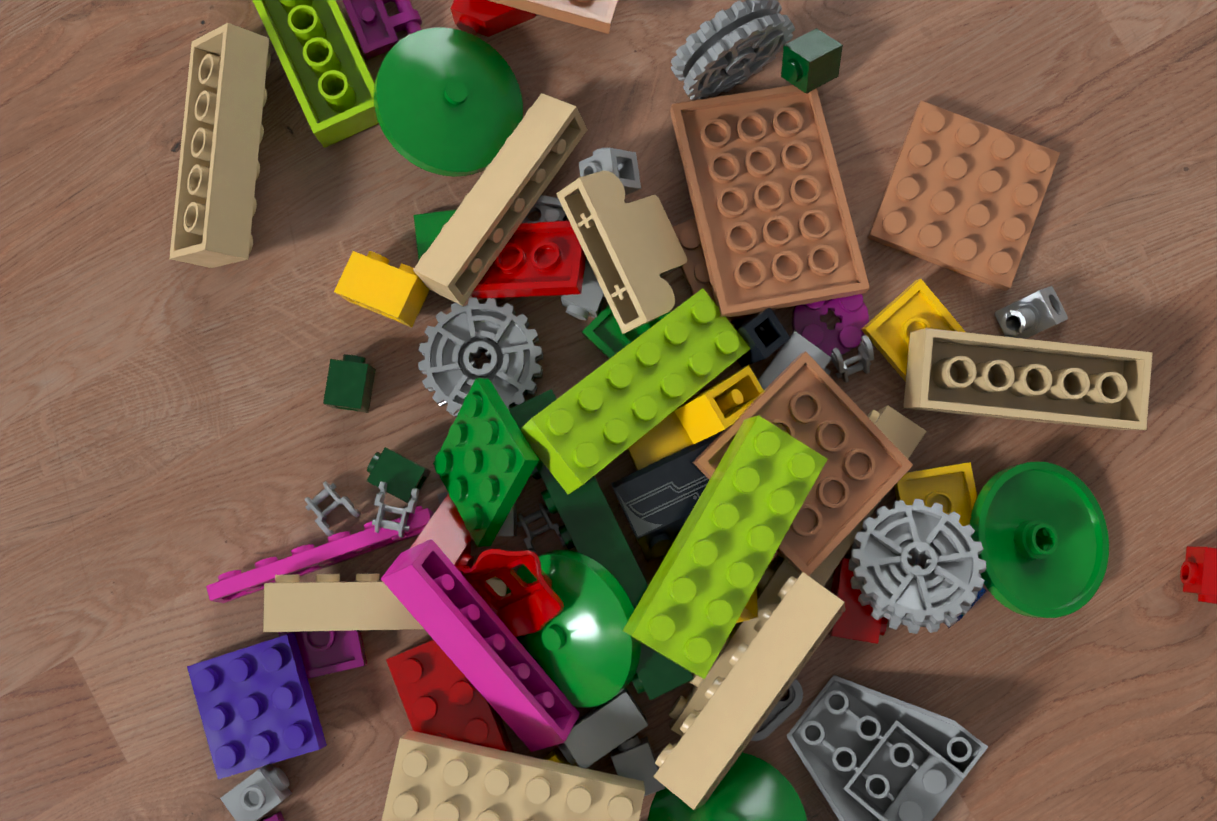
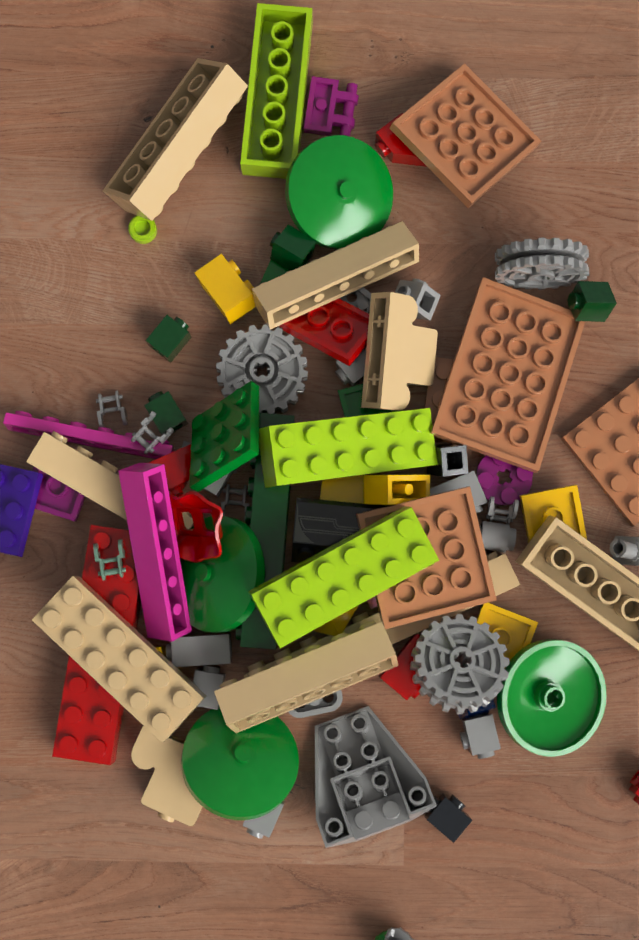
camera: 30 degrees right, 0 degrees up
none -> sand green piece [93,539,126,581]
none -> lime tile [128,216,157,244]
none -> dark green brick [270,224,316,271]
none -> black brick [425,793,472,843]
none -> light grey brick [460,712,501,759]
none -> light grey brick [479,521,516,553]

